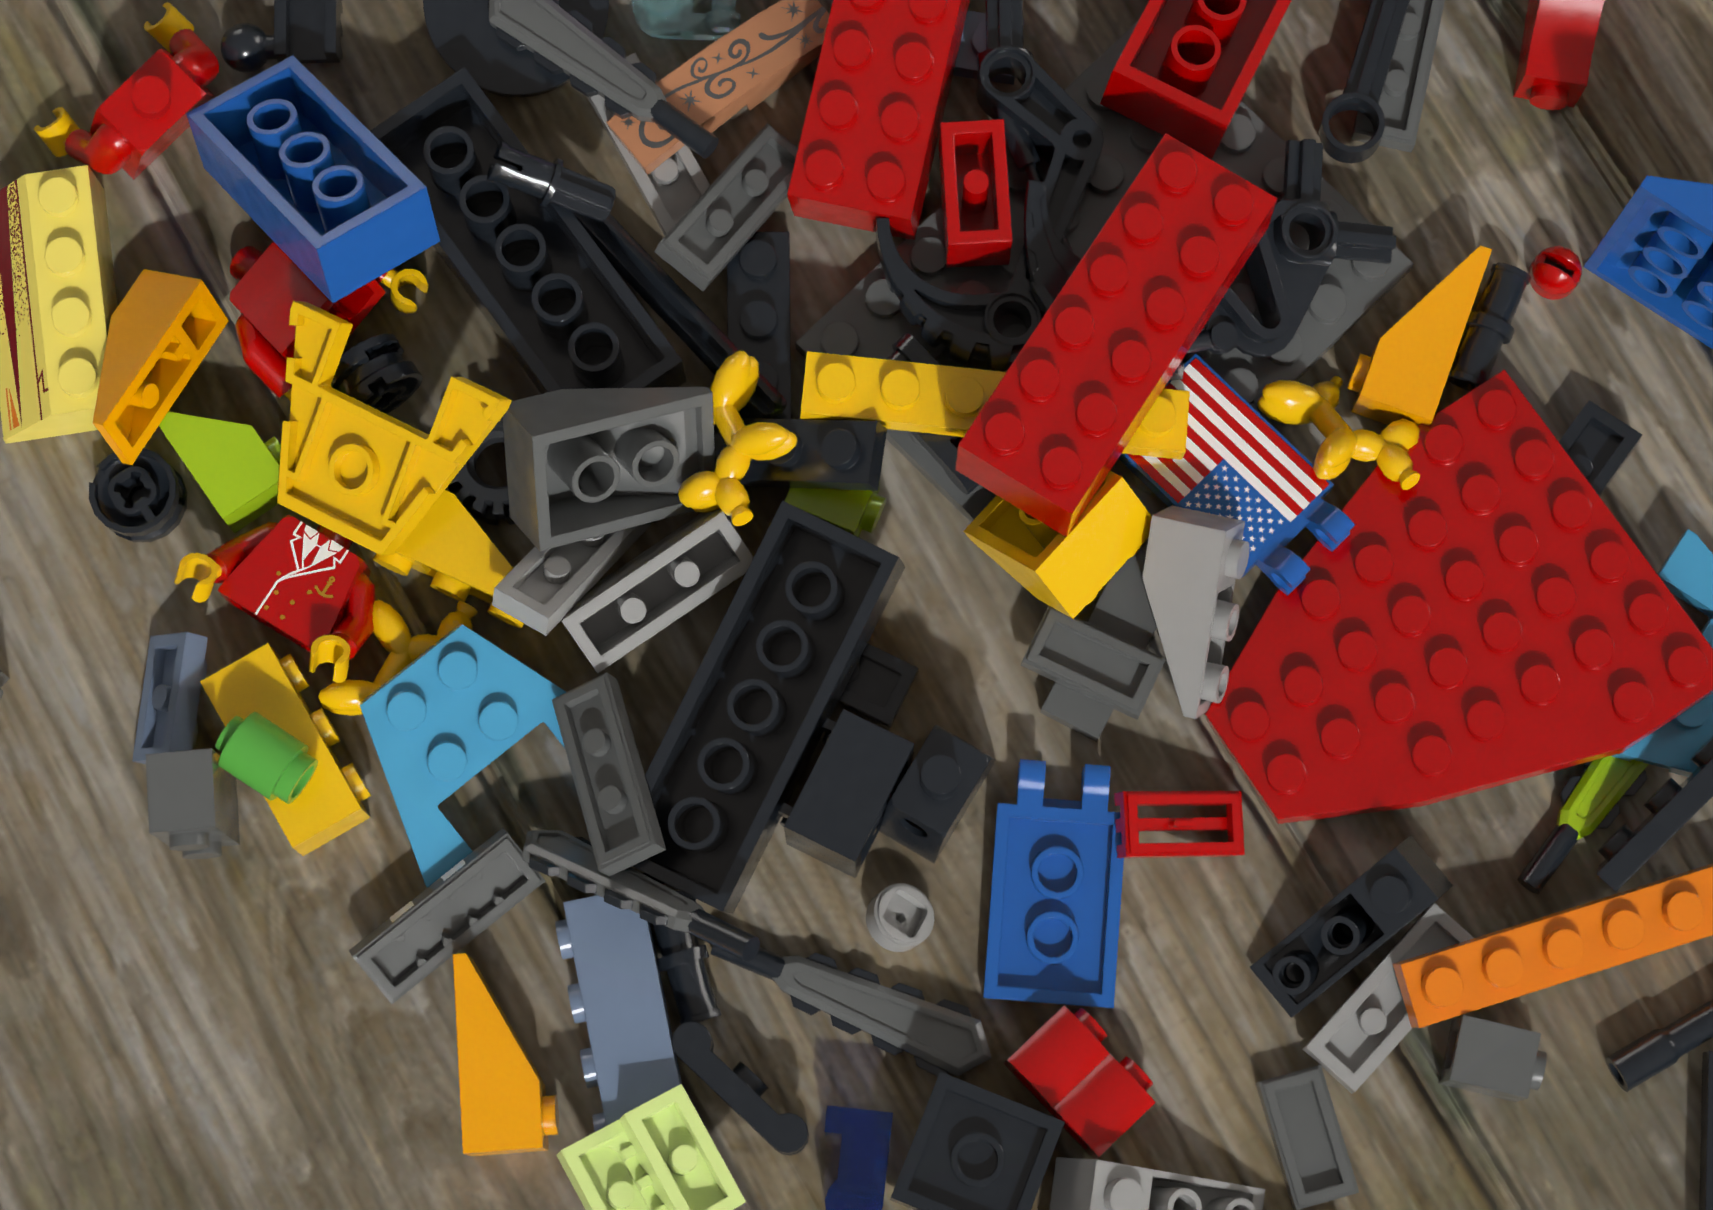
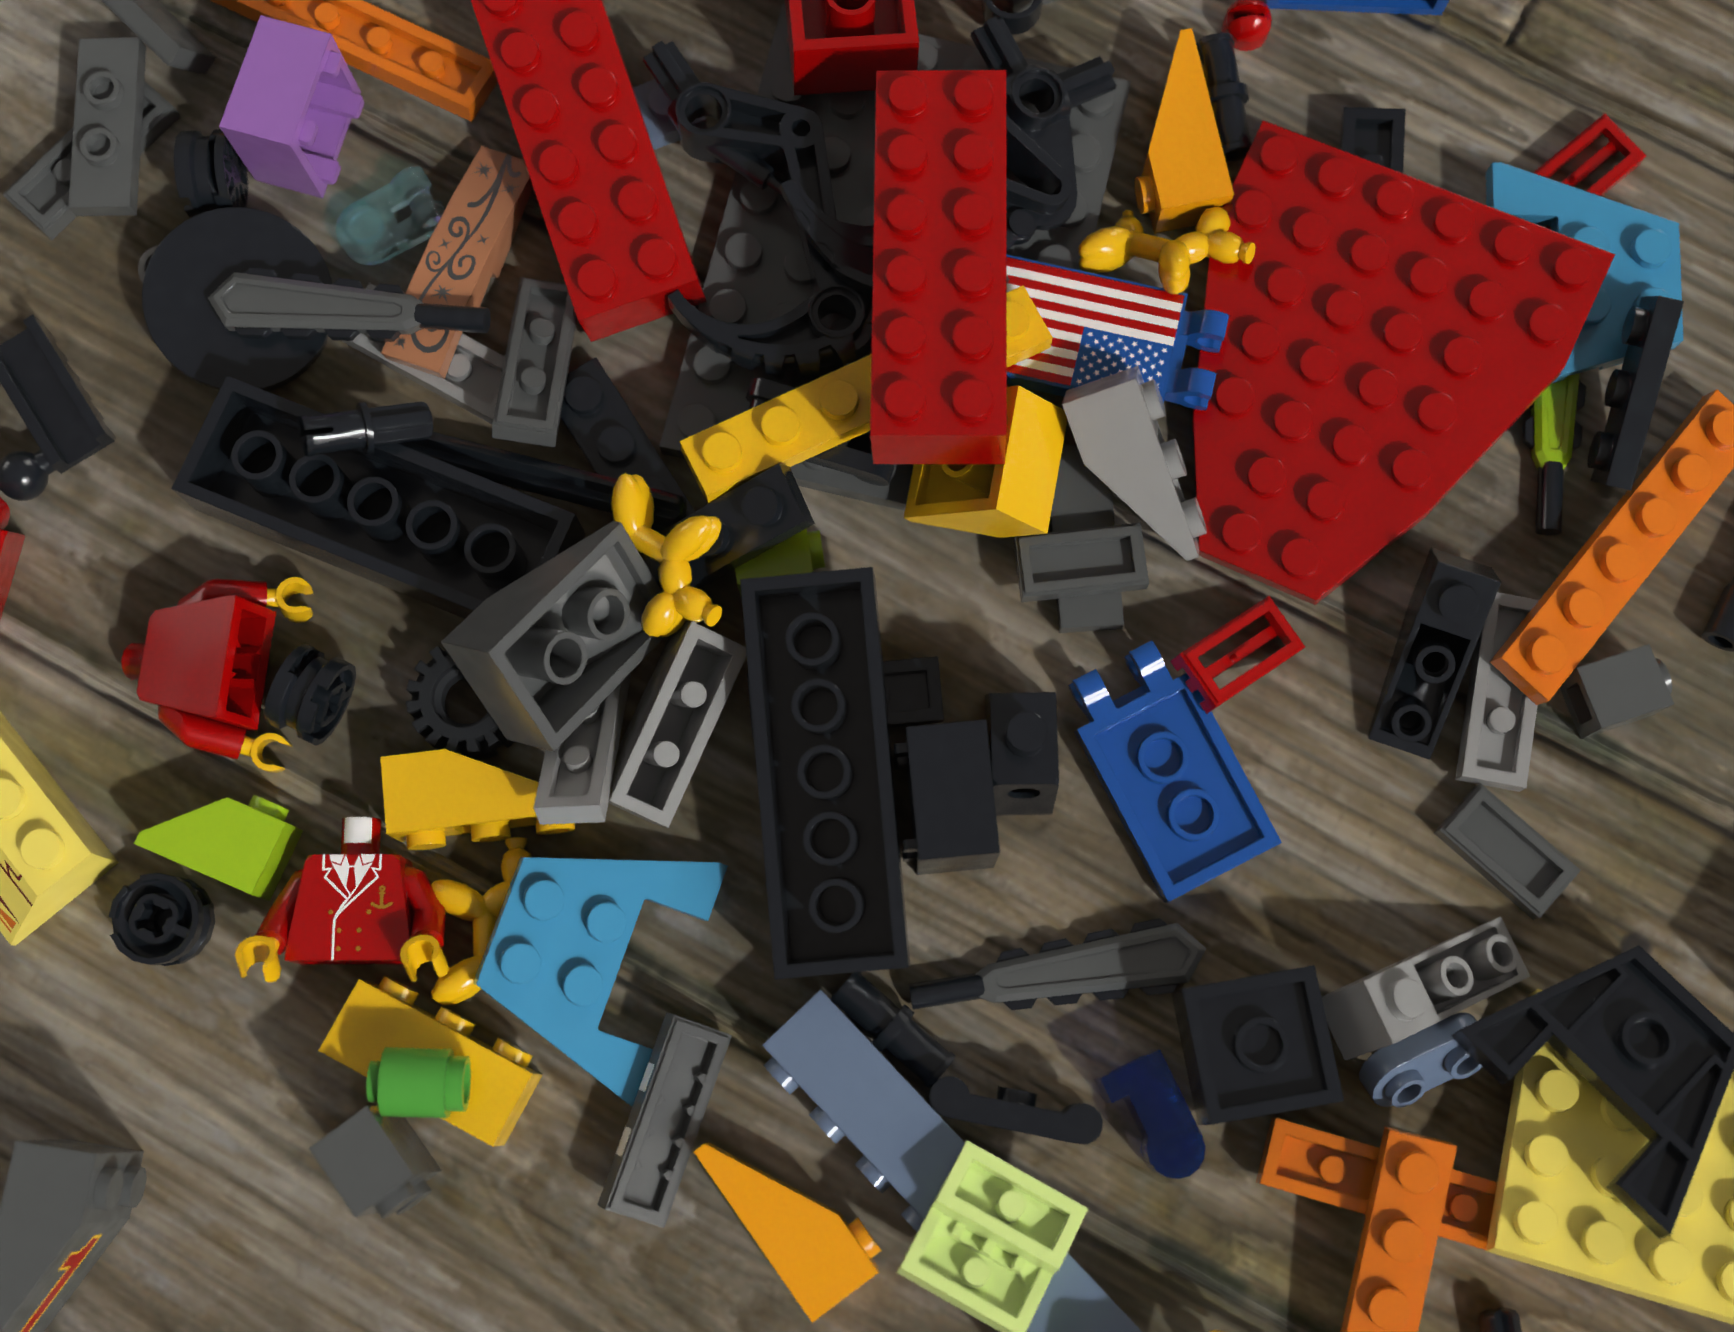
camera: 30 degrees left, 0 degrees up
light orange slope [93,269,229,465] -> none
sand blue plate [132,632,208,764] -> none
blue brick [186,55,440,303] -> none
yellow wing [277,301,512,555] -> none
sword [523,830,760,962] -> none
dark grey tile [552,672,666,877] -> none
light grey tile [866,883,934,952] -> none
red brick [939,119,1012,268] -> none
red brick [1004,1006,1156,1159] -> none

